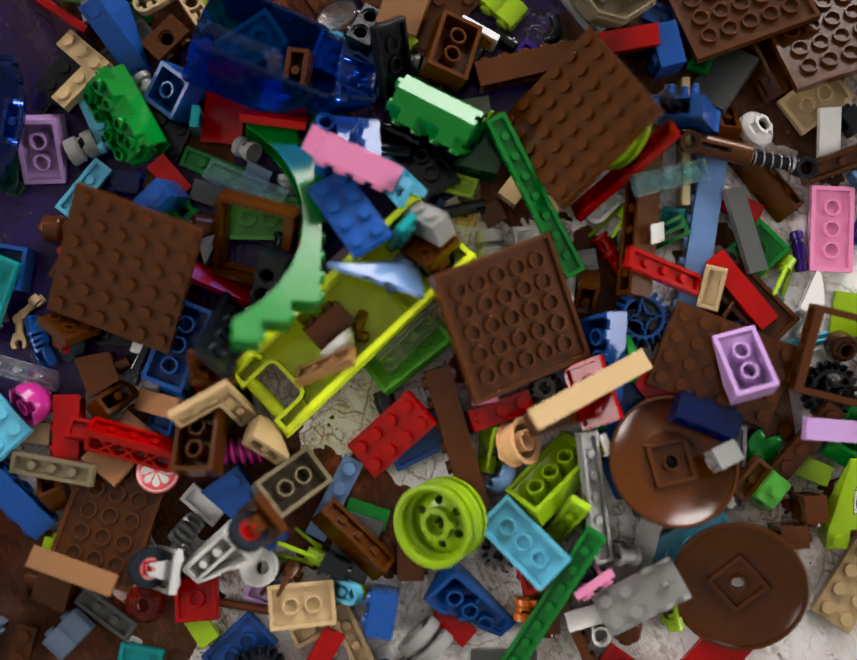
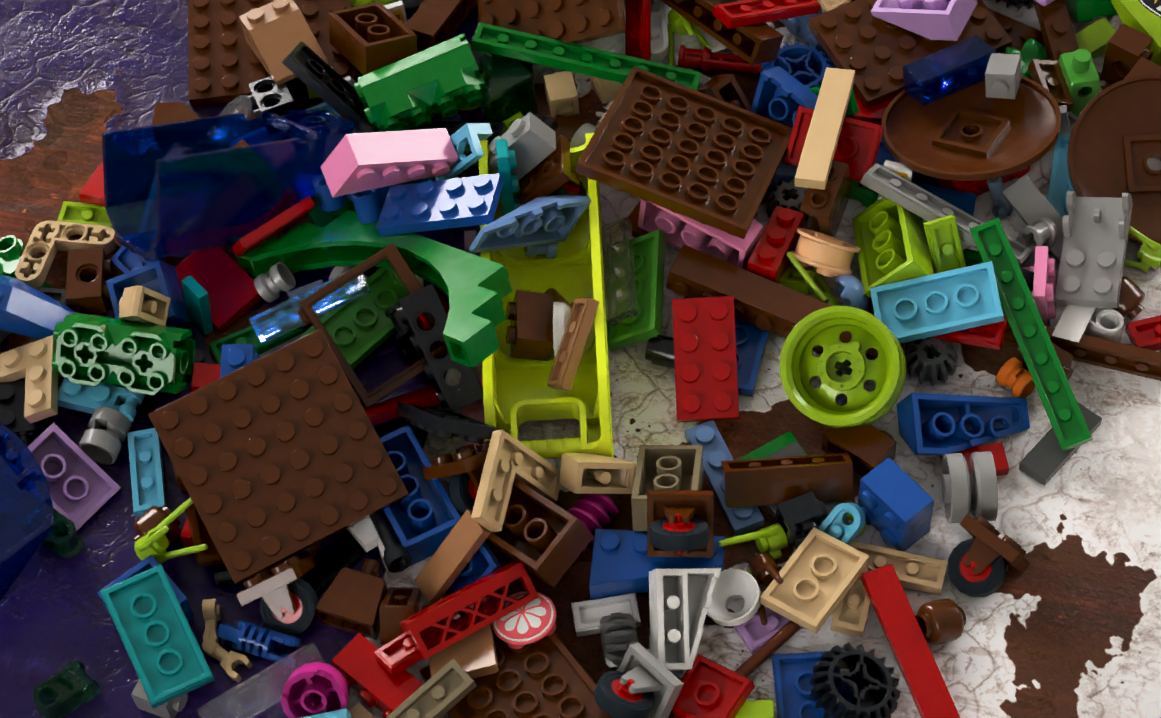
camera: 40 degrees left, 30 degrees down
none -> tan slope [119,285,171,326]
none -> lime plant [134,498,208,564]

